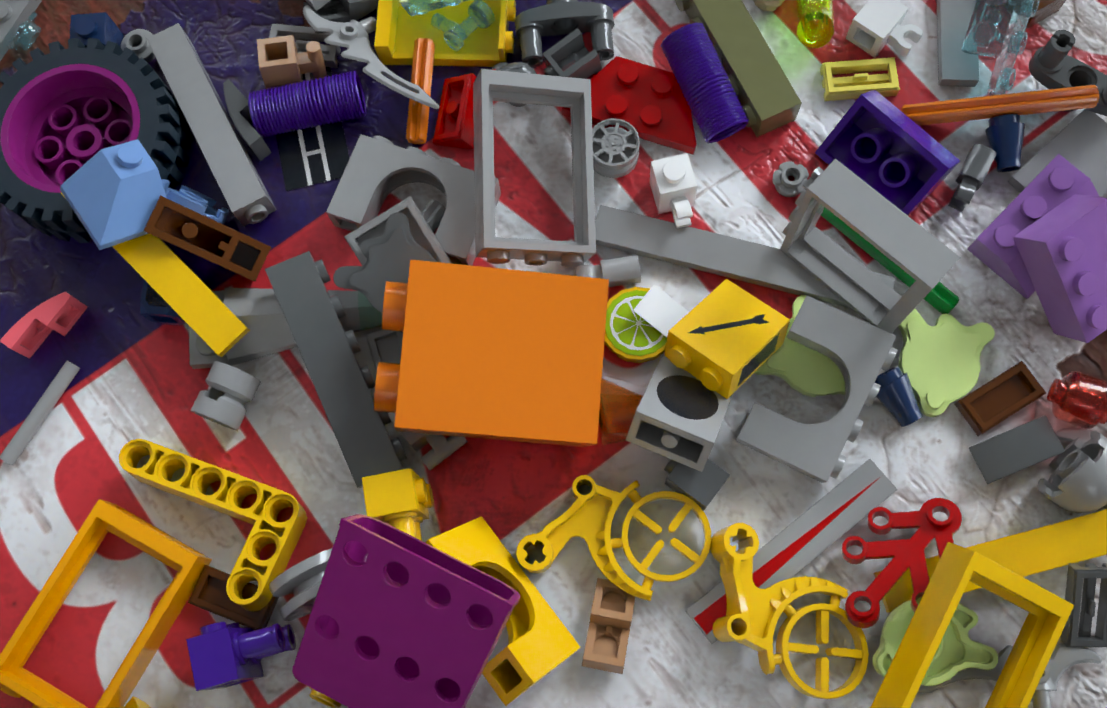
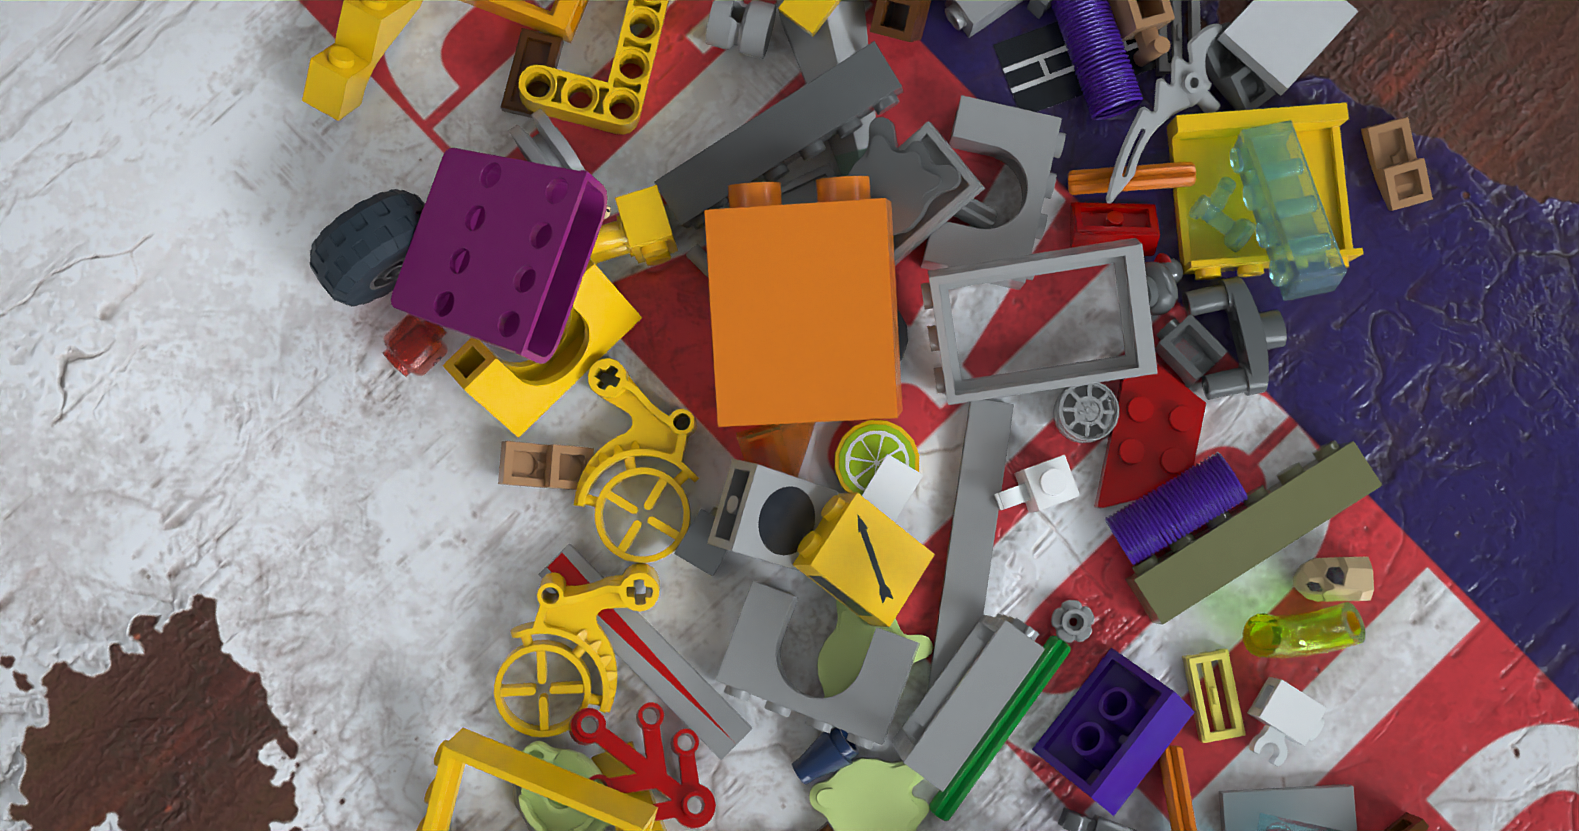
camera: 75 degrees right, 10 degrees up
dark purple brick [186,622,296,691] -> none
light grey bar [574,255,641,287] -> none

